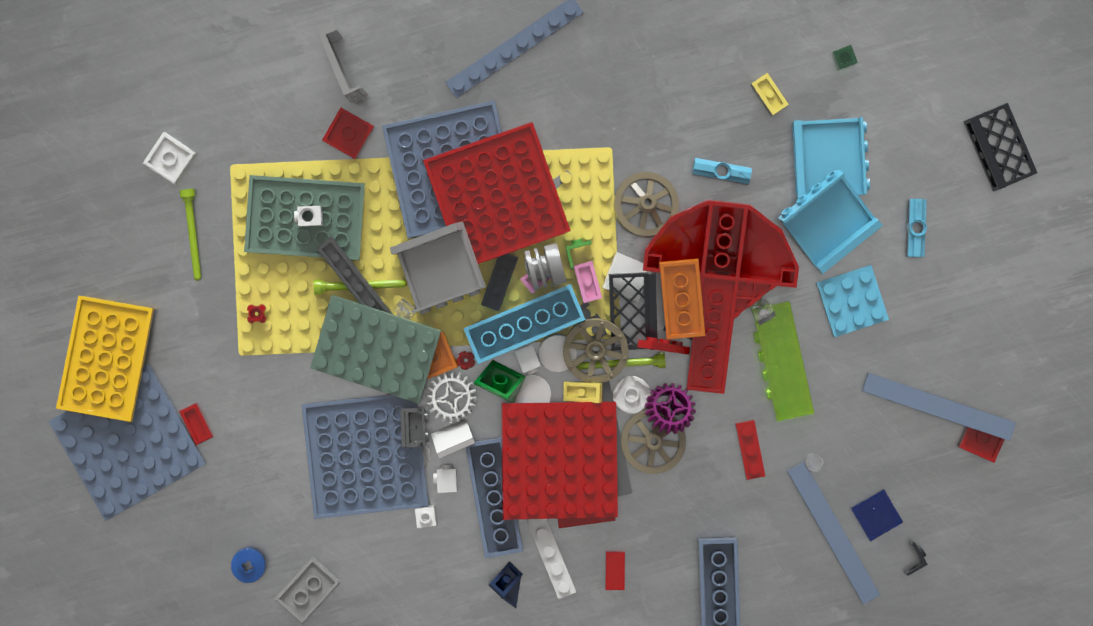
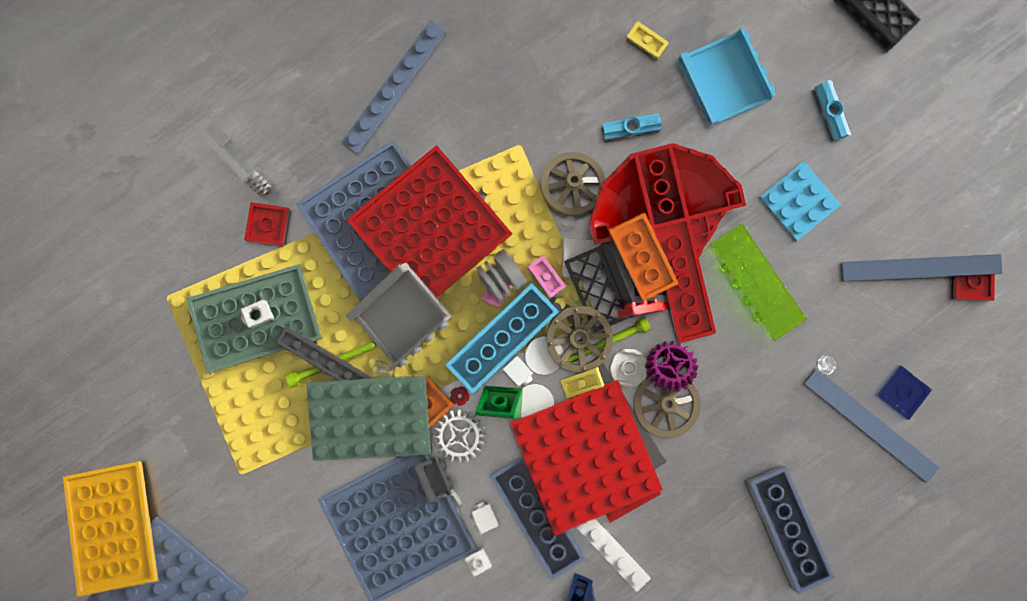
camera: 30 degrees left, 5 degrees down
white tile [143,132,196,185] -> none
lime piece [179,189,201,281] -> none
red tile [179,403,214,445] -> none
red plate [247,304,266,323] -> none
white tile [431,419,475,458] -> none
black plate [481,254,518,311] -> none
bright green bracket [565,239,592,269] -> none
red tile [605,551,625,590] -> none
red plate [735,420,765,480] -> none
clear plate [748,296,776,325] -> none
medium azure panel [778,170,883,274] -> none
black bracket [904,541,928,576] -> none

